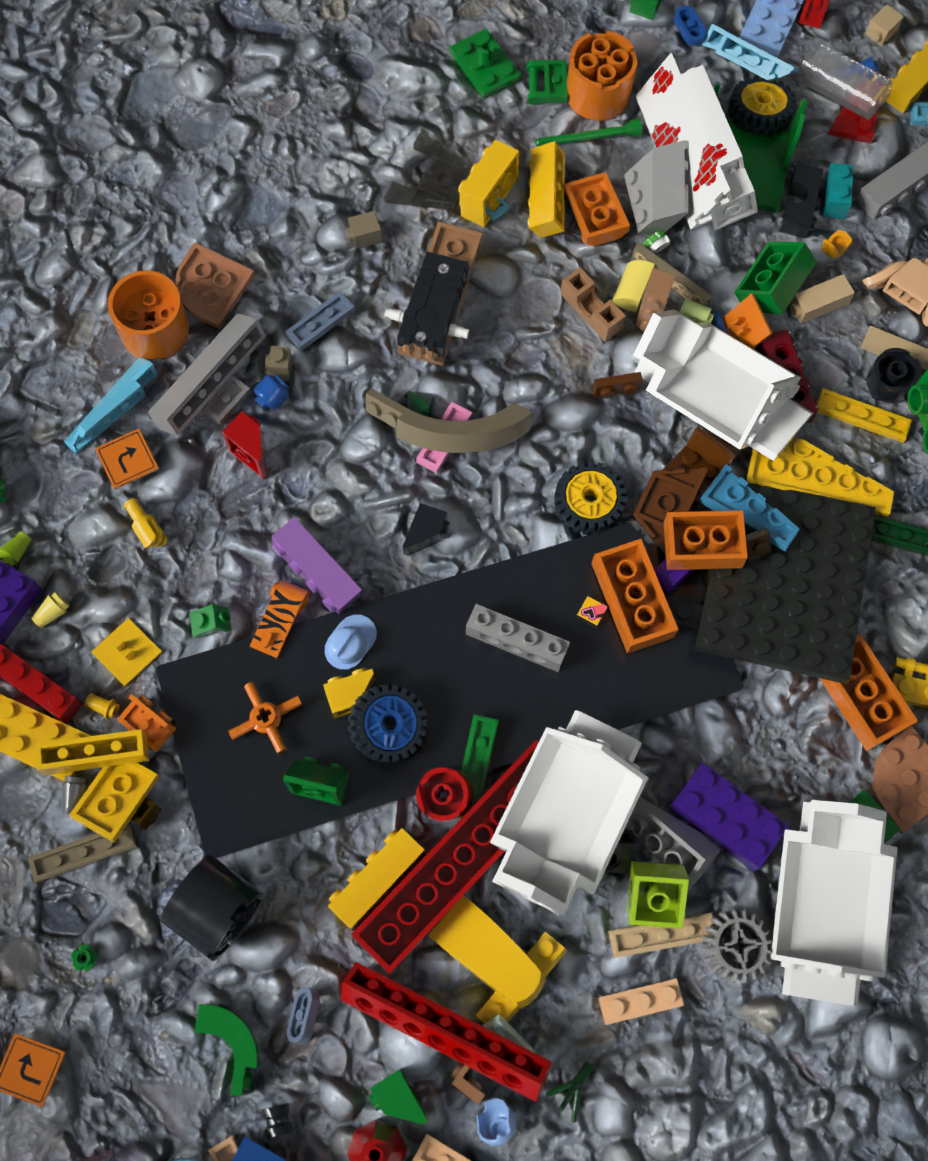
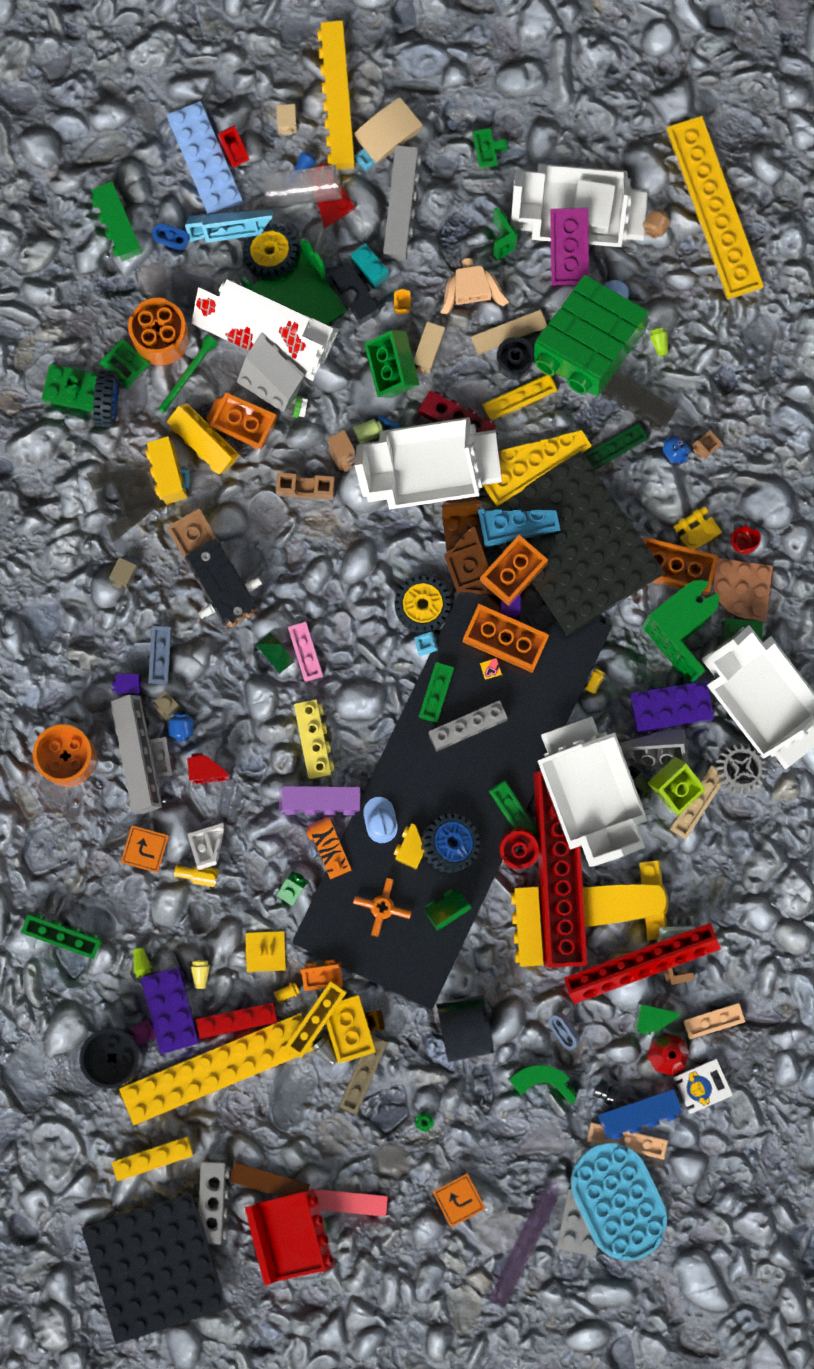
camera: 45 degrees left, 10 degrees up
medium azure wedge [64,358,157,454] -> none
nougat plate [176,242,255,330] -> none
dark tan arch [366,389,532,453] -> none
black slope [403,503,450,556] -> none
light blue hair [477,1097,517,1146] -> none
dark green plant [545,1061,594,1123] -> none
reddish brown plate [592,372,643,399] -> none
light nougat plate [598,978,684,1025] -> none
light yellow brick [612,260,655,313] -> none
dark tan tile [631,243,712,307] -> none
orange piece [723,293,773,349] -> none
dark brown plate [745,528,771,561] -> none
none -> black wheel [93,370,119,427]
none -> dark purple brick [112,674,141,696]
none -> white wing [187,823,225,870]
none -> light yellow brick [294,699,334,781]
none -> medium azure tile [414,631,438,656]
none -> green plate [419,662,454,723]
none -> yellow pin [585,669,605,694]
none -> green piece [642,580,719,684]

